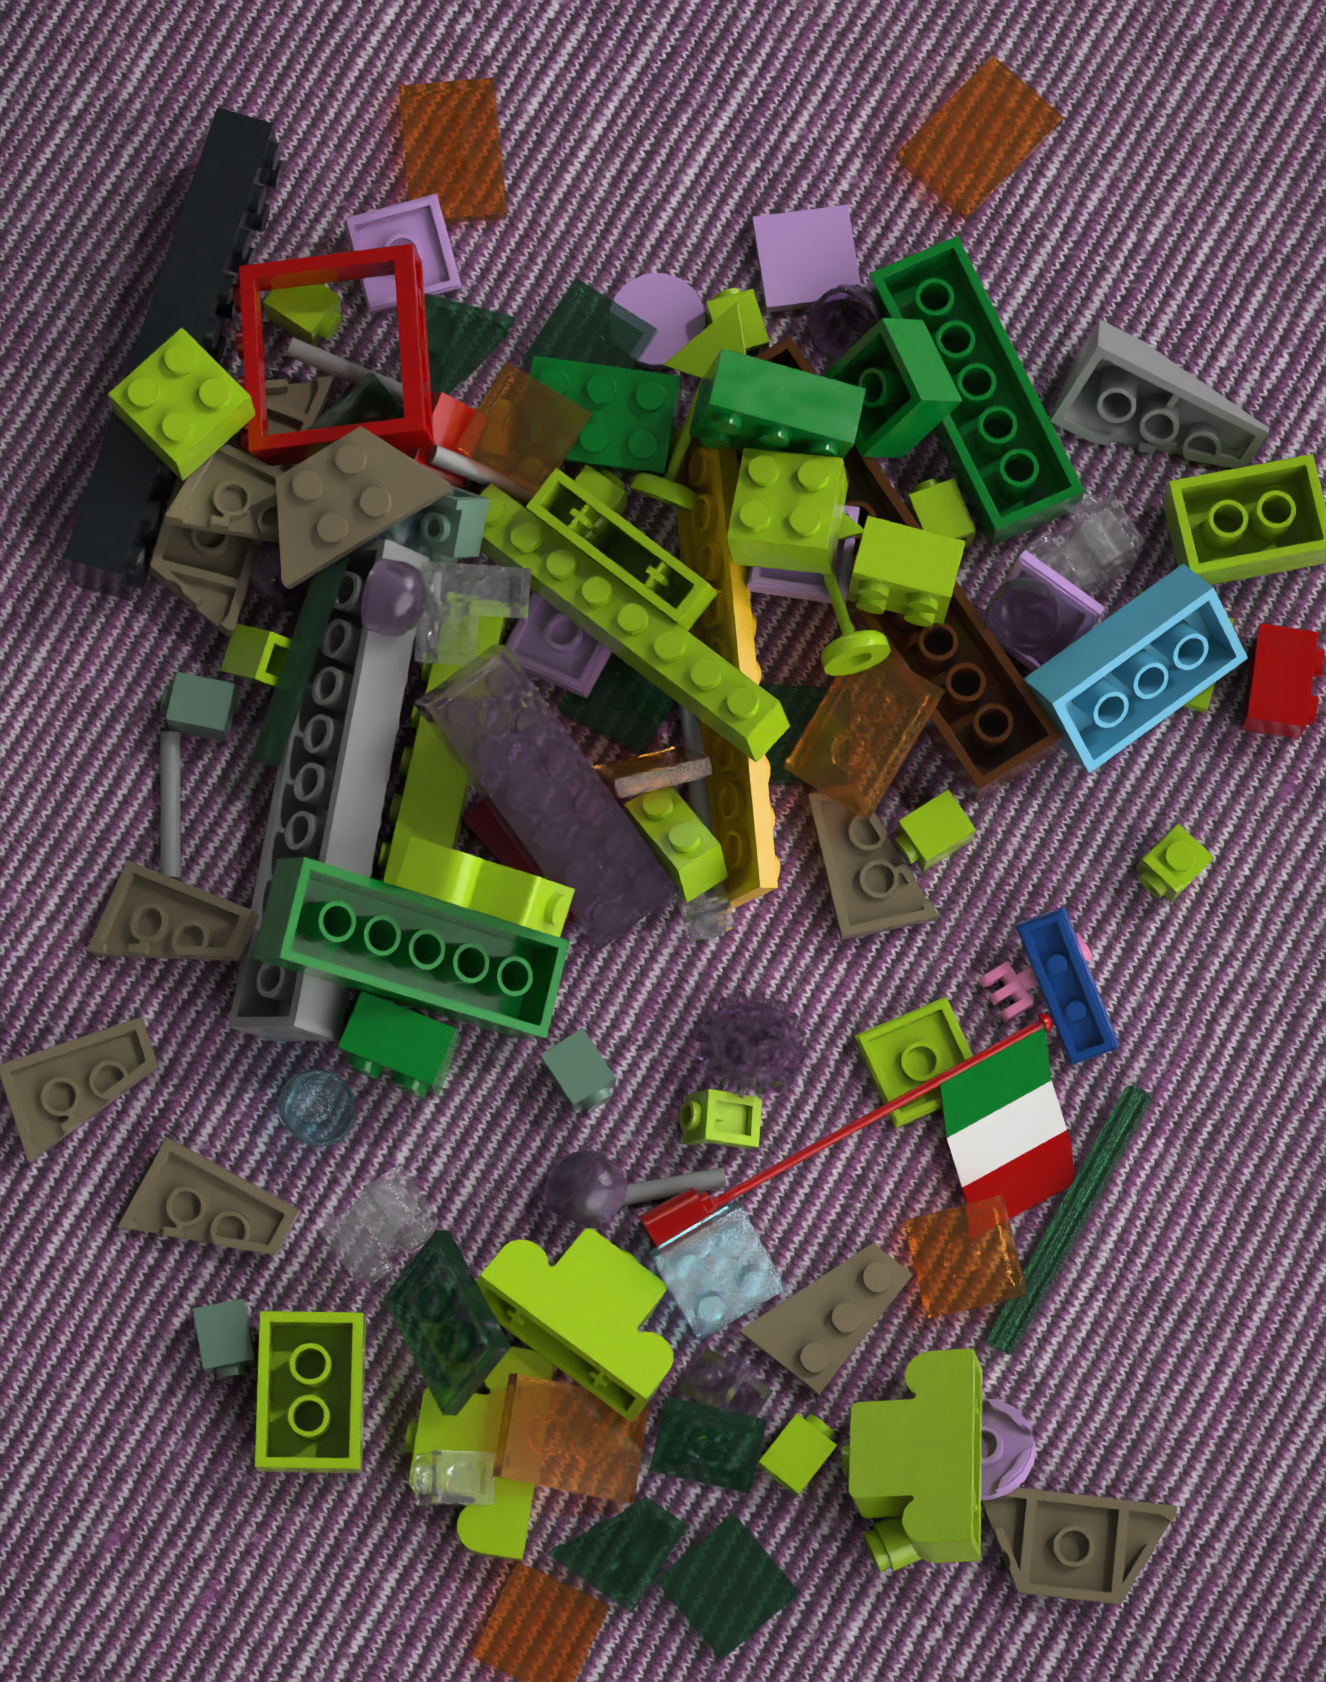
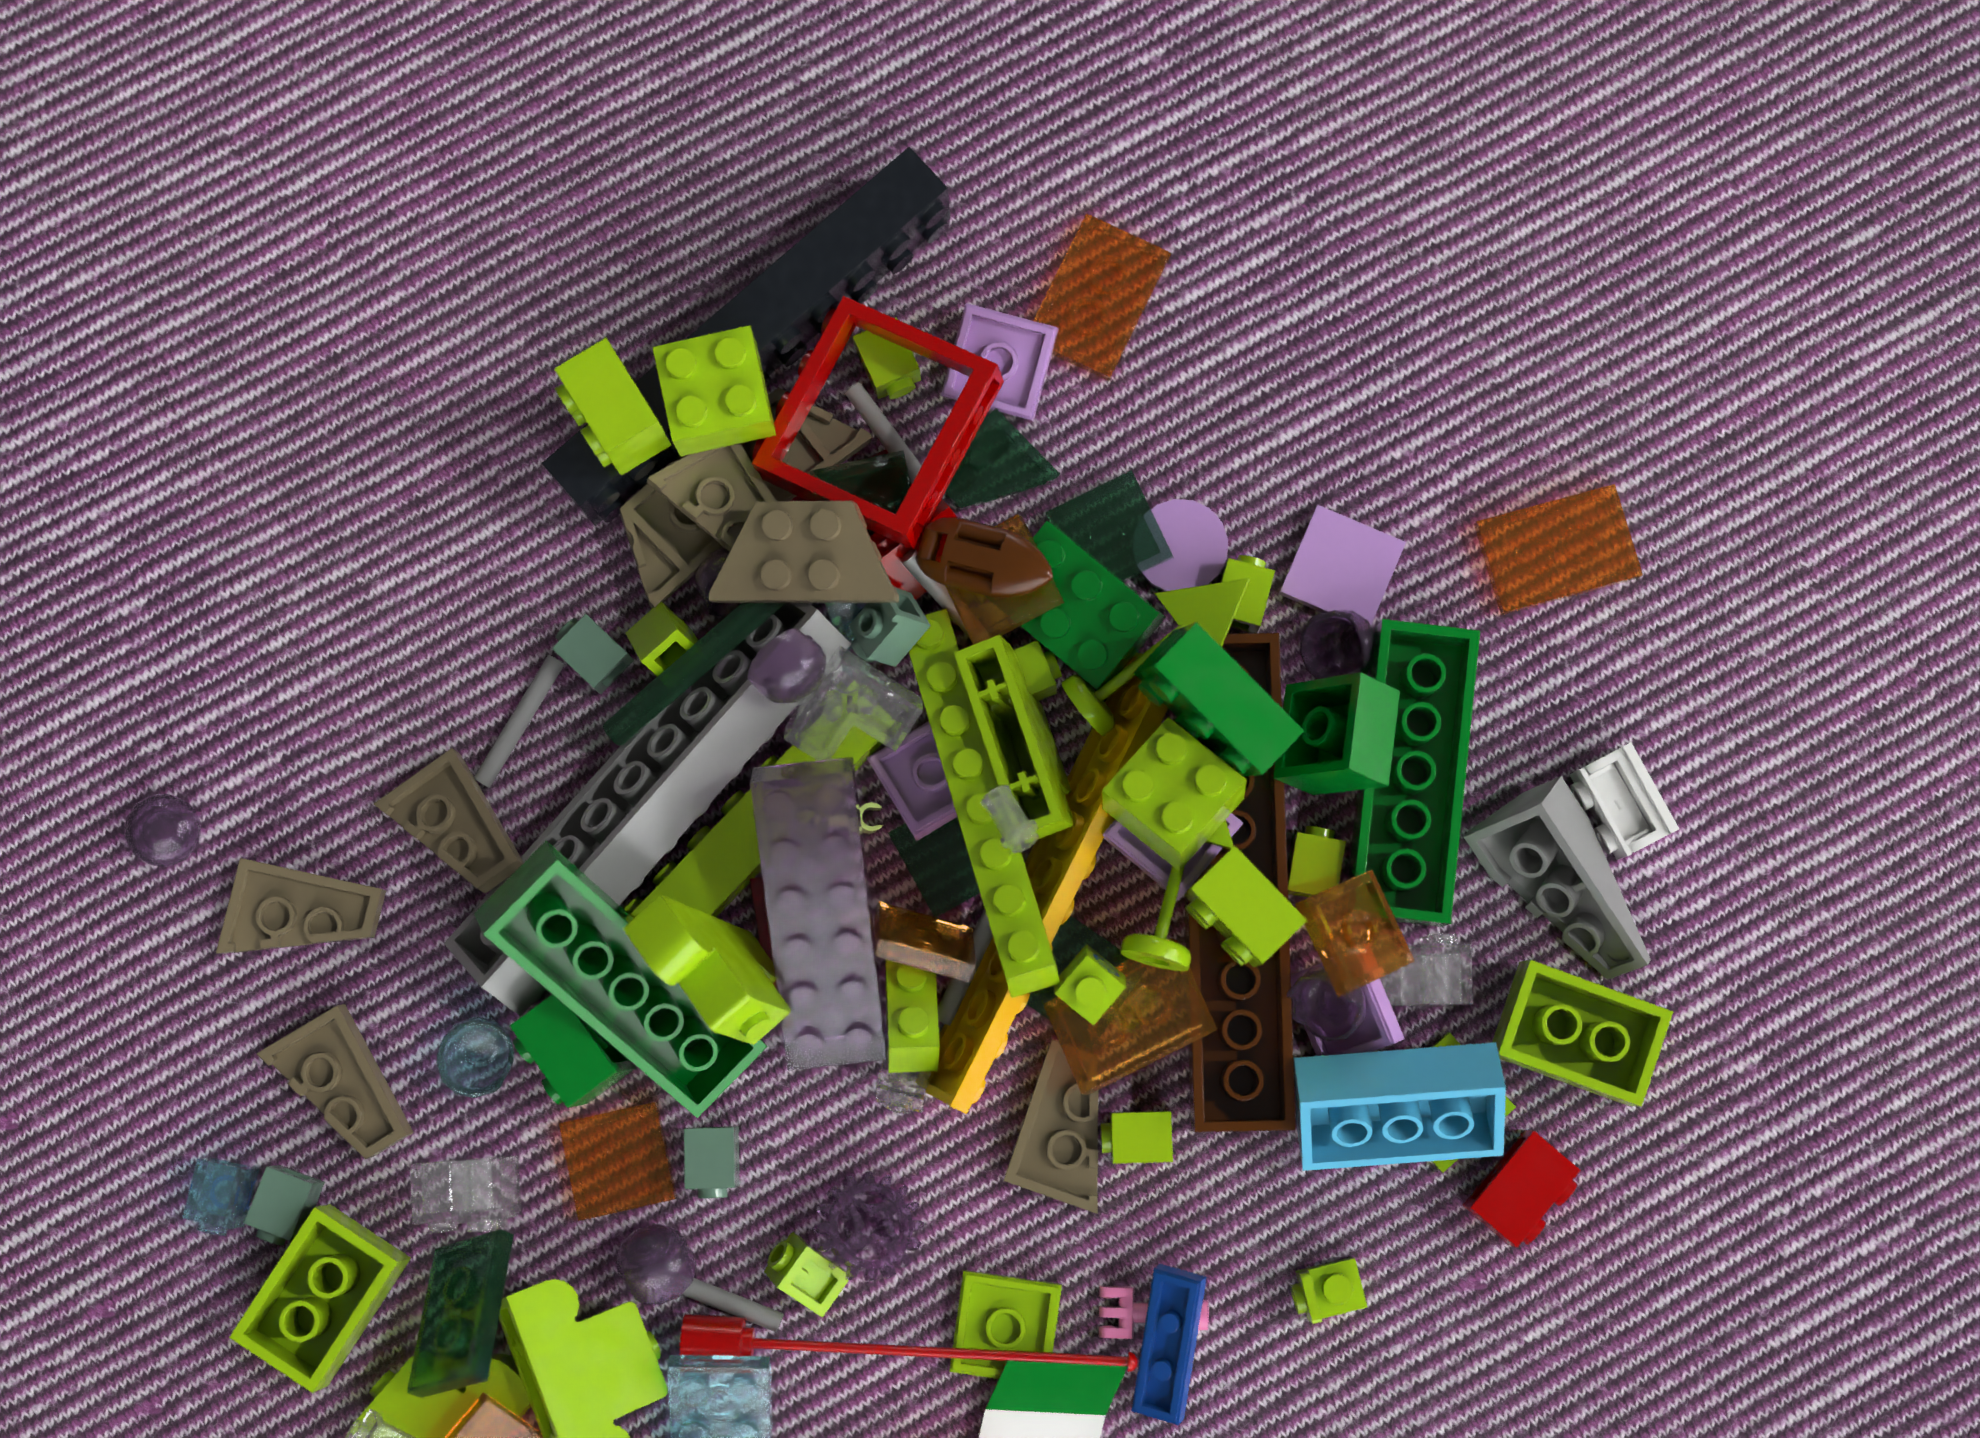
camera: 40 degrees right, 5 degrees up
none -> clear light blue brick [182,1157,260,1236]
none -> lime brick [554,338,671,476]
none -> clear orange tile [559,1102,677,1221]
none -> reddish brown piece [916,517,1053,598]
none -> clear pin [981,785,1039,853]
none -> lime brick [1054,944,1126,1026]
none -> clear orange tile [1295,870,1415,997]
none -> white hinge [1570,742,1679,860]

